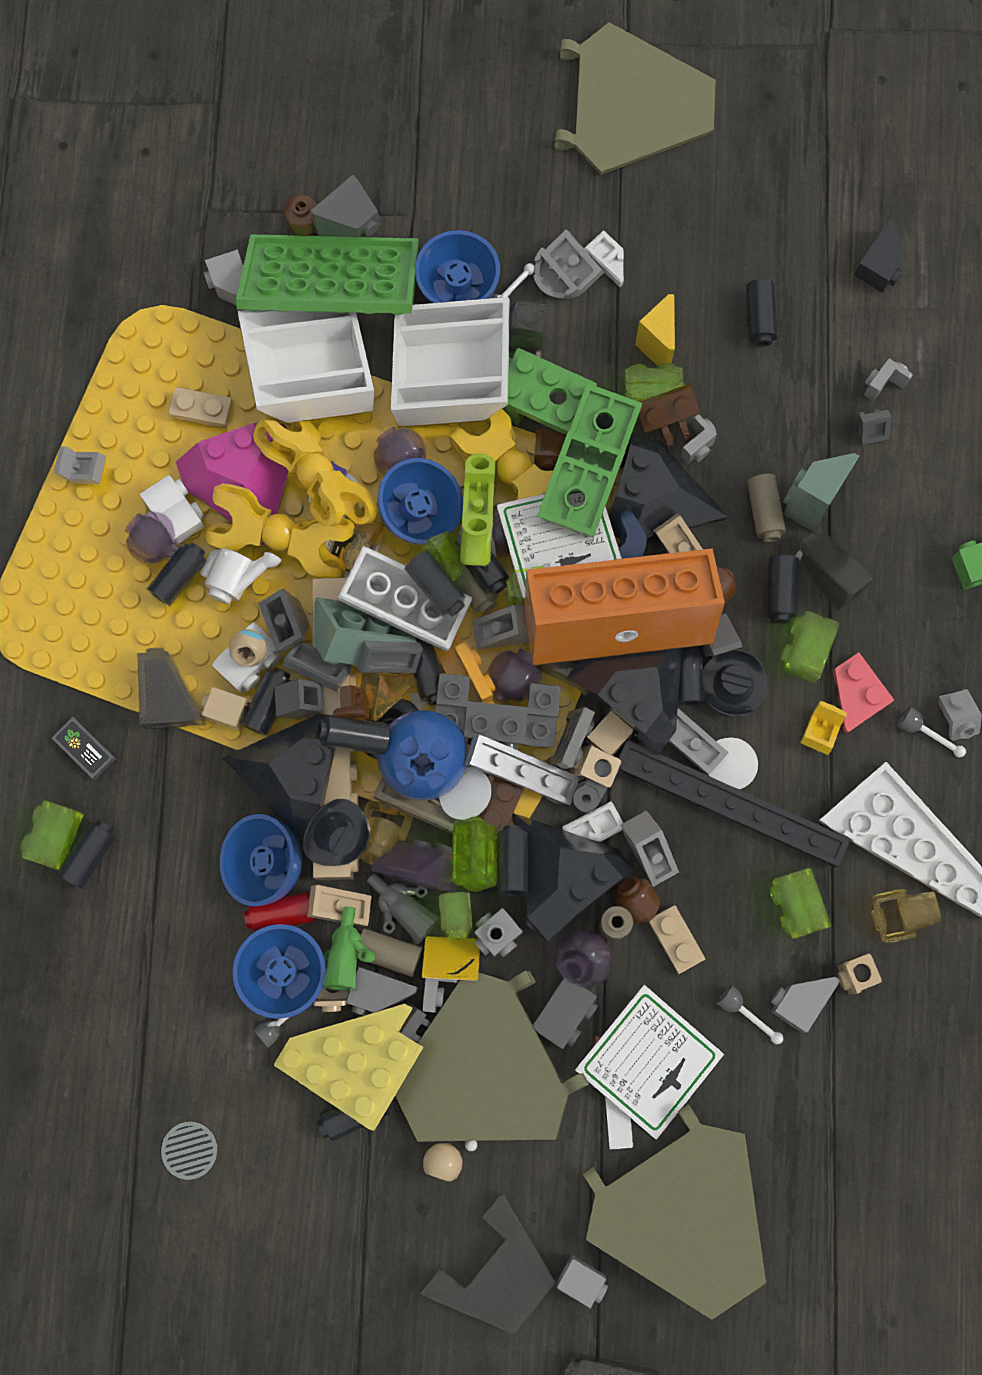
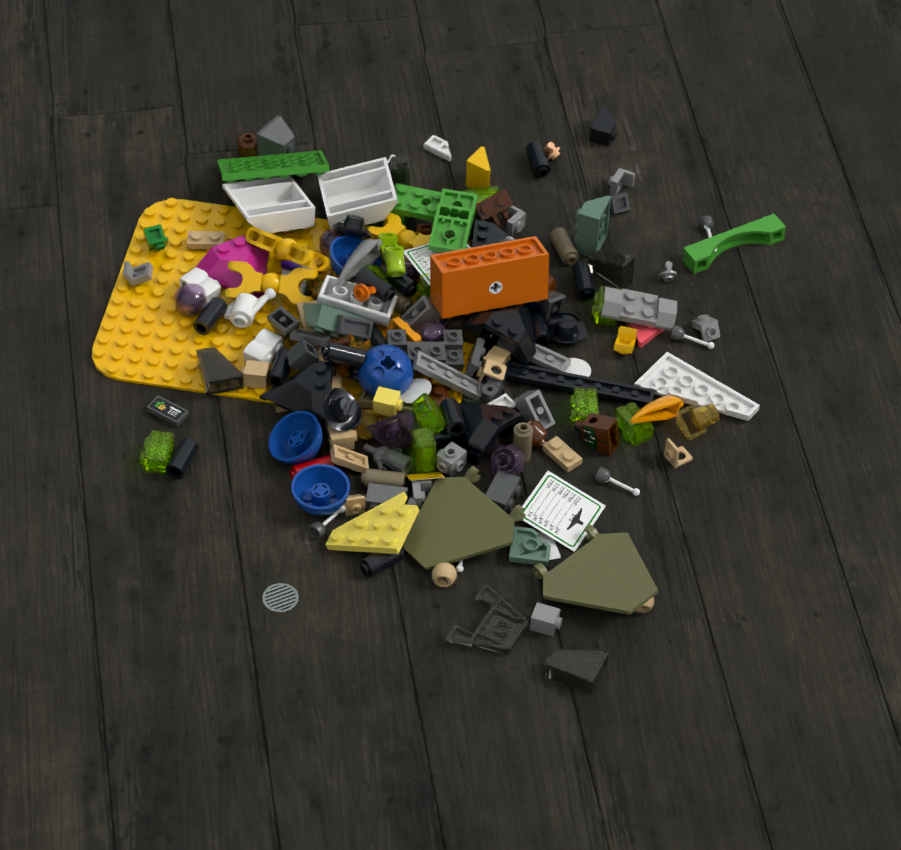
camera: 15 degrees left, 30 degrees down
light grey slope [203,250,243,305] -> none
tan piece [229,629,267,667] -> none
bright green piece [322,906,375,991] -> none
blue piece [415,230,500,303] -> none
light grey slope [533,230,604,299] -> none
olive flag [555,22,716,175] -> none
light grey slope [771,977,840,1033] -> none
none -> green bracket [143,224,169,251]
none -> black hat [332,214,373,238]
none -> light grey piece [337,239,382,287]
none -> orange plate [353,283,376,302]
none -> light yellow brick [373,386,403,418]
none -> sand green plate [509,526,551,567]
none -> light nougat plate [544,142,560,160]
none -> clear neon green brick [570,388,599,423]
none -> reddish brown torso [574,413,620,457]
none -> light grey piece [601,287,677,331]
none -> light orange piece [630,395,684,423]
none -> light grey plate [659,261,677,282]

